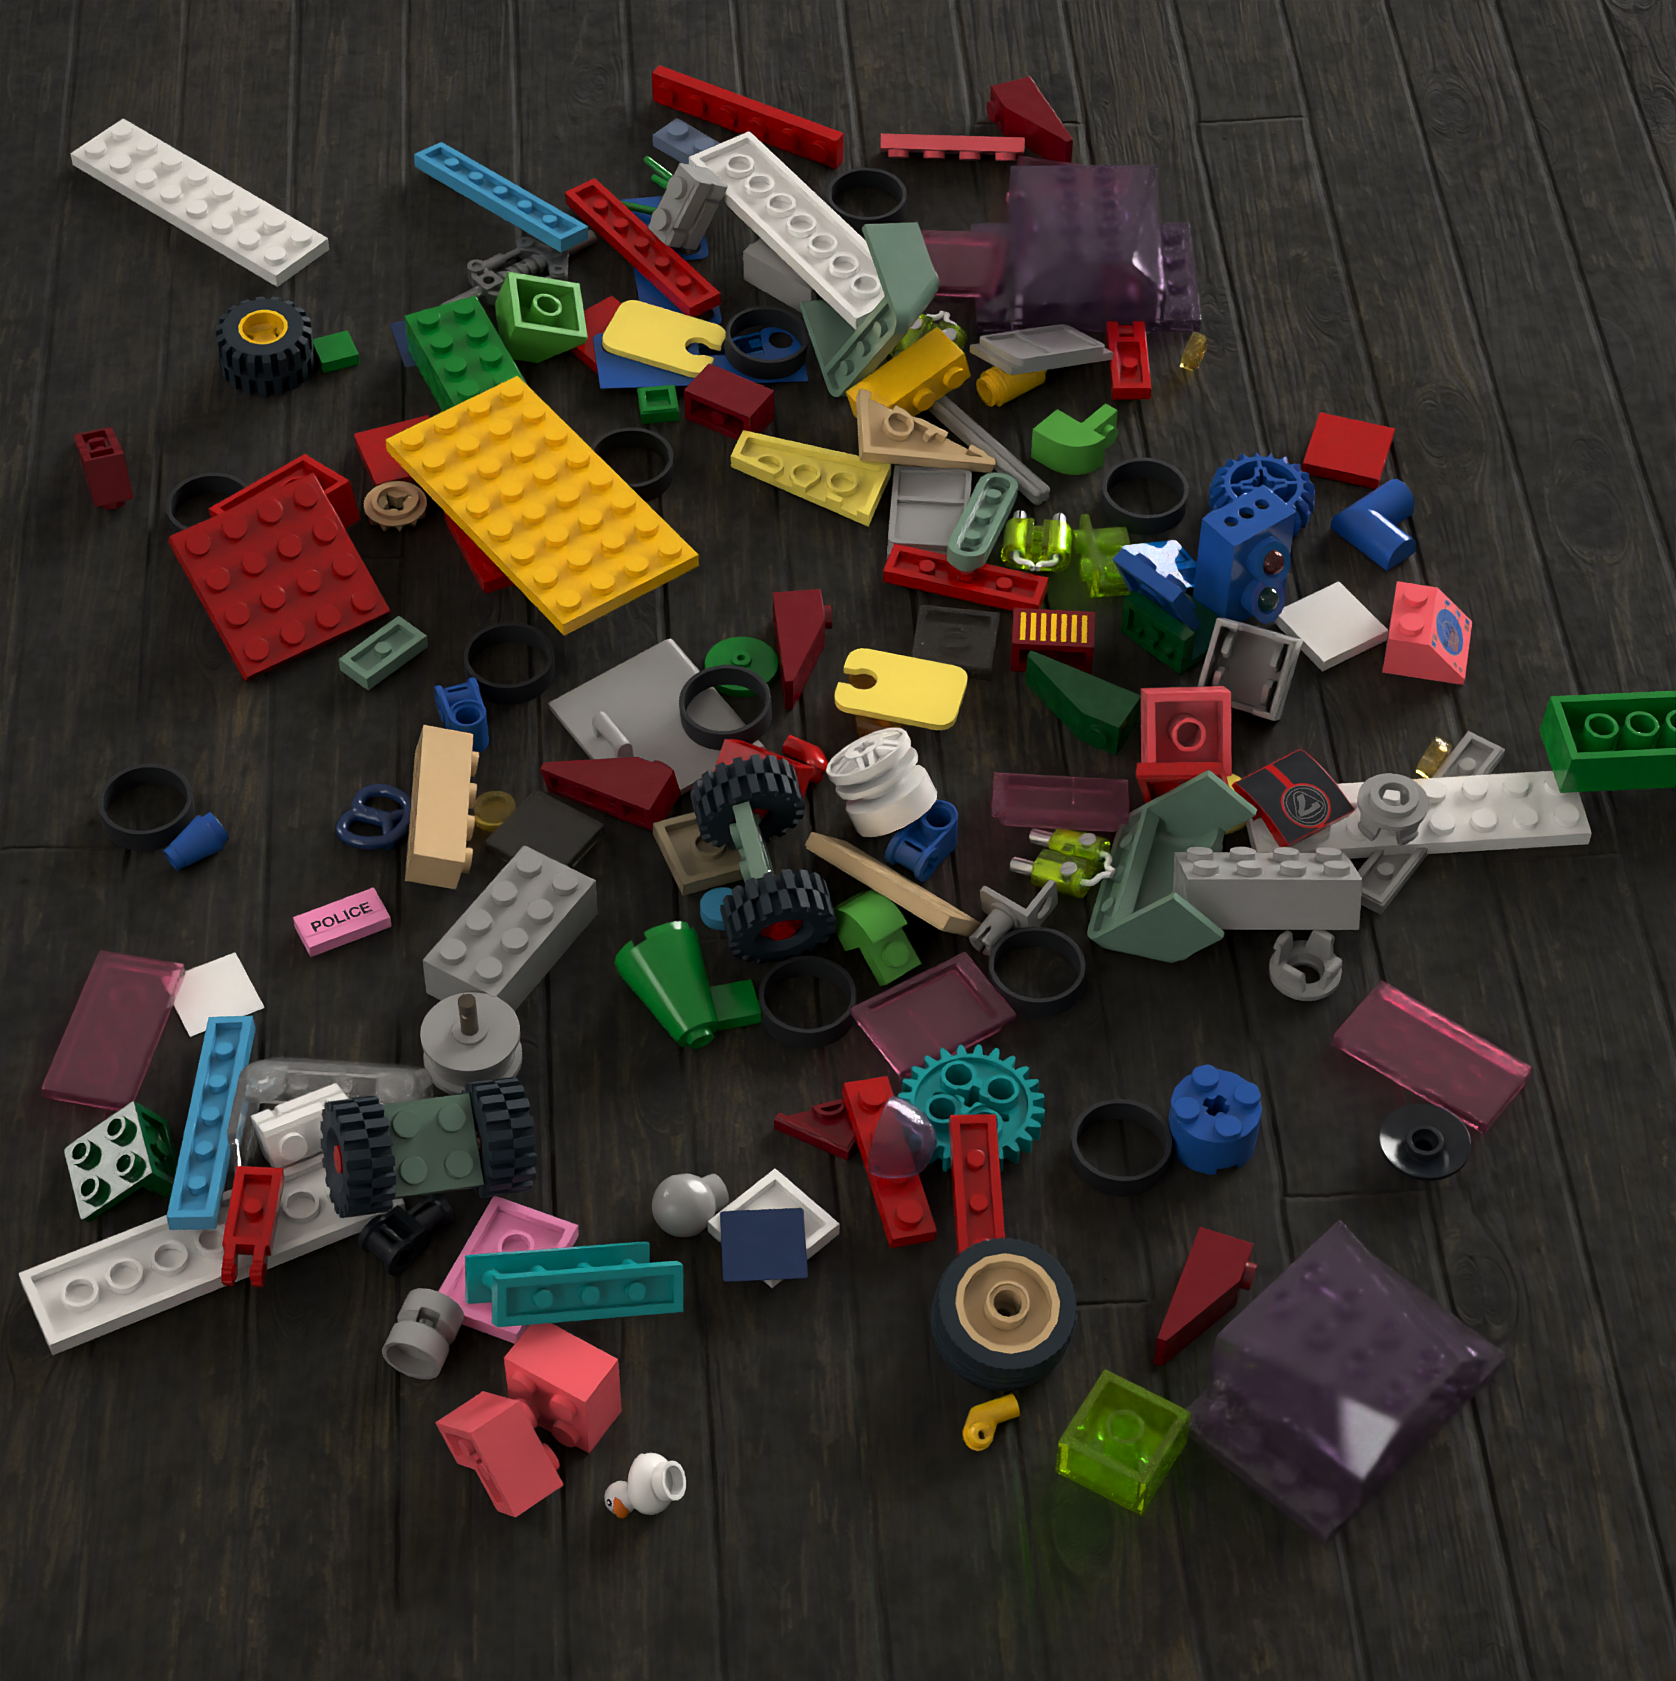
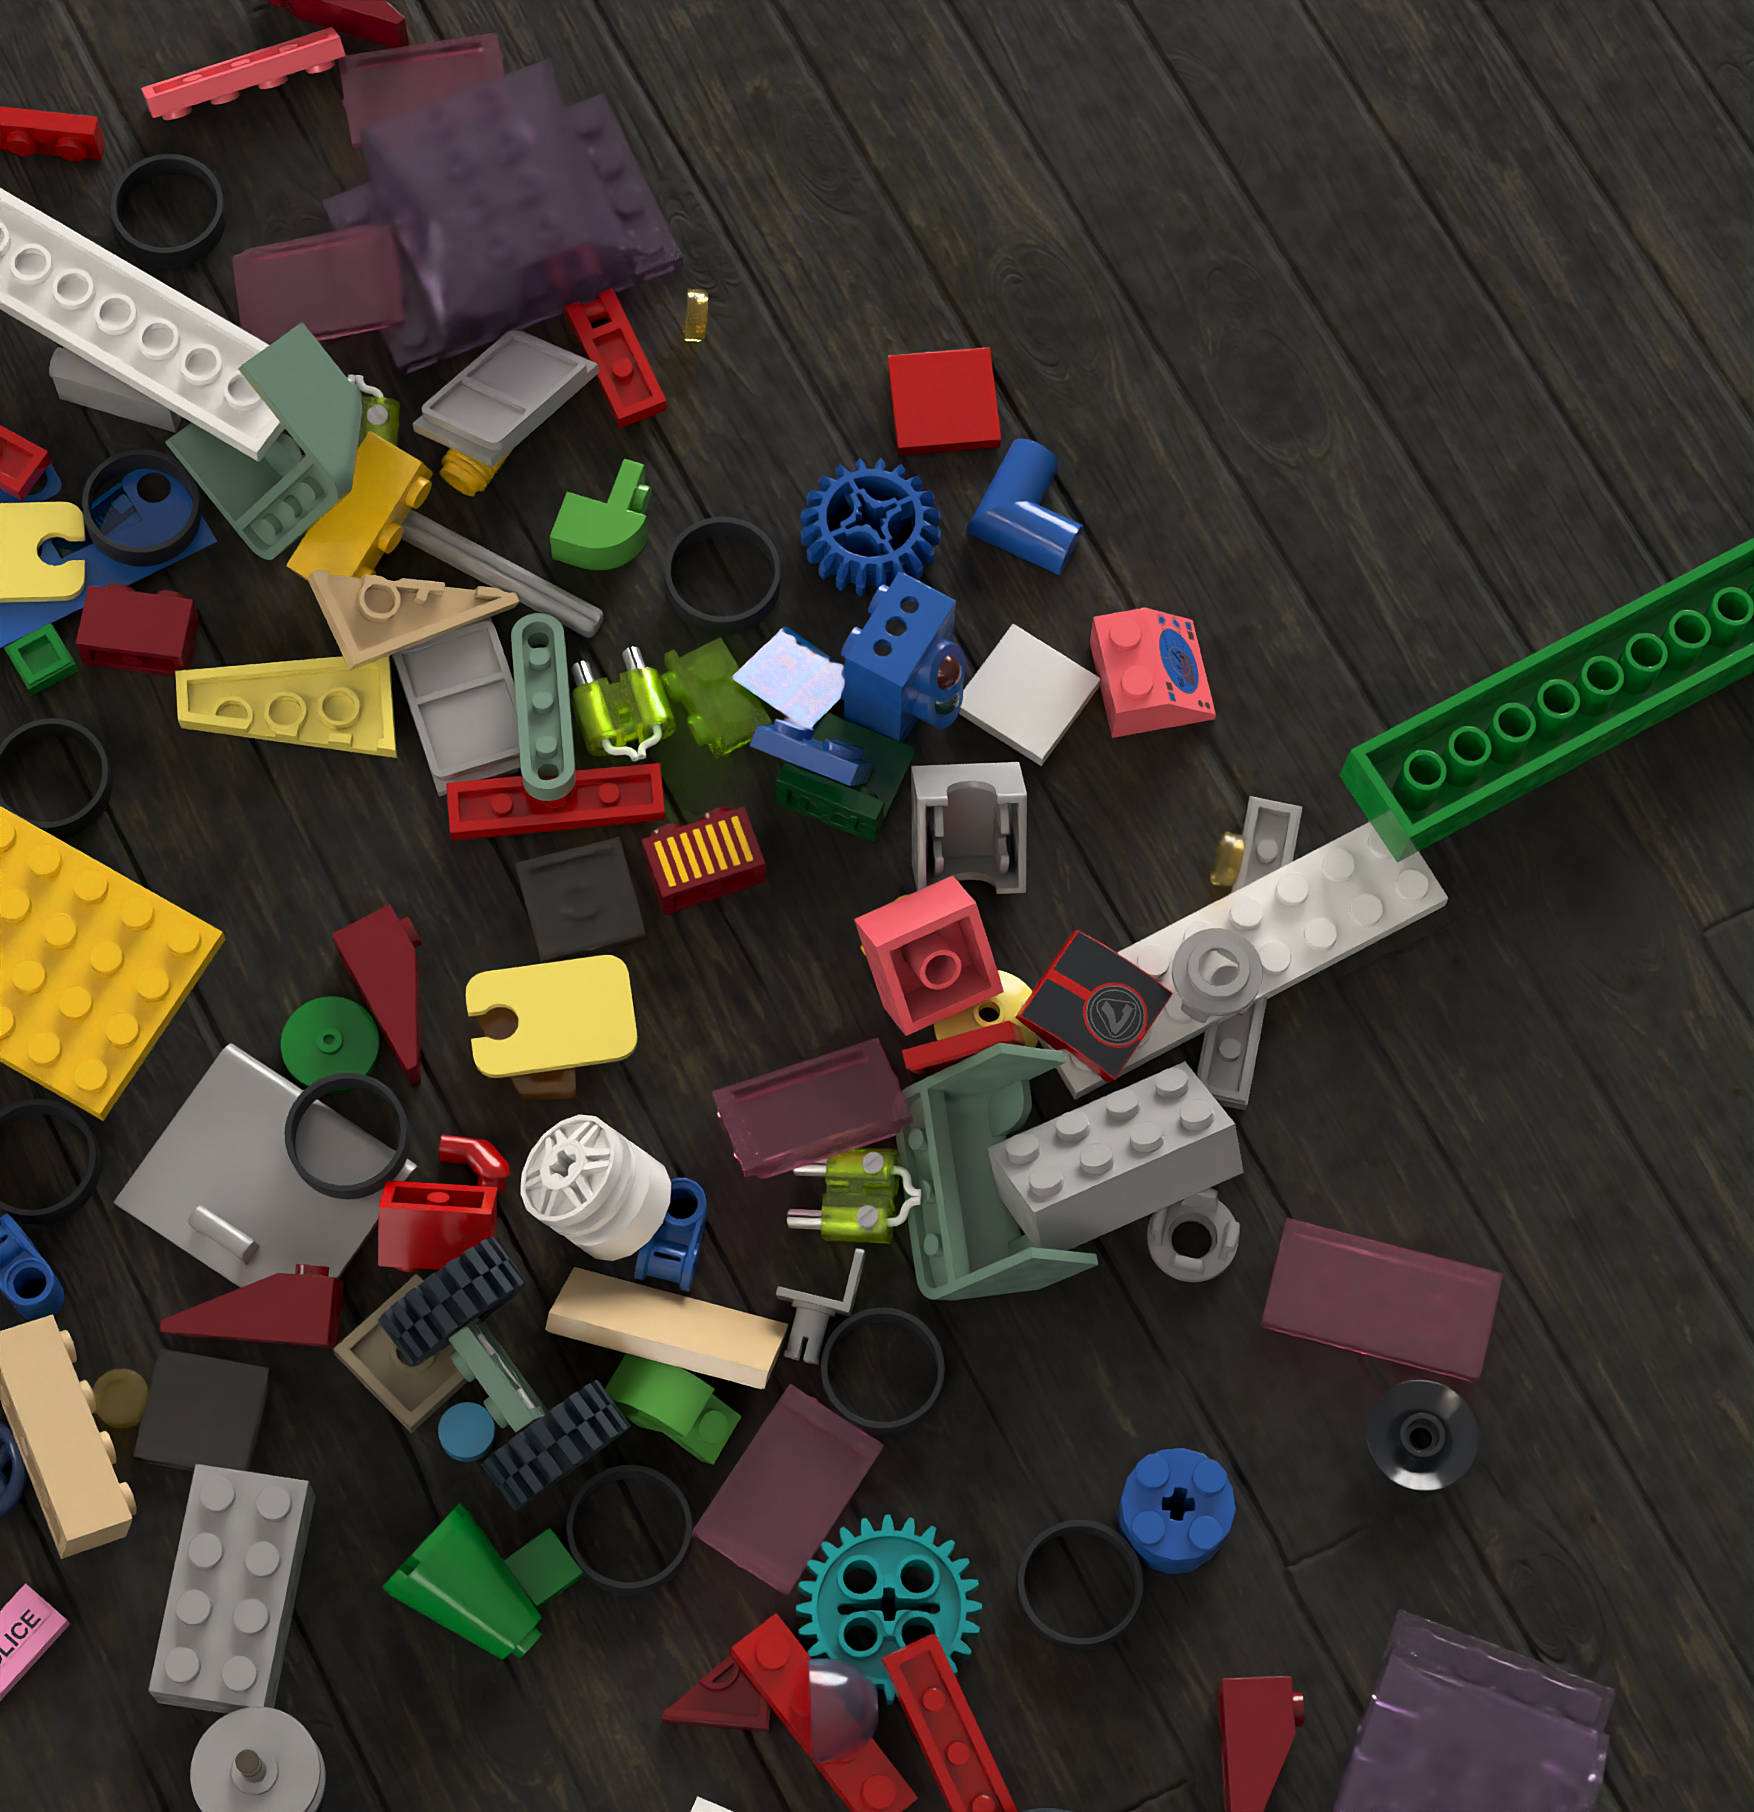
camera: 25 degrees left, 20 degrees up
dark green slope [1025,650,1141,755] -> none

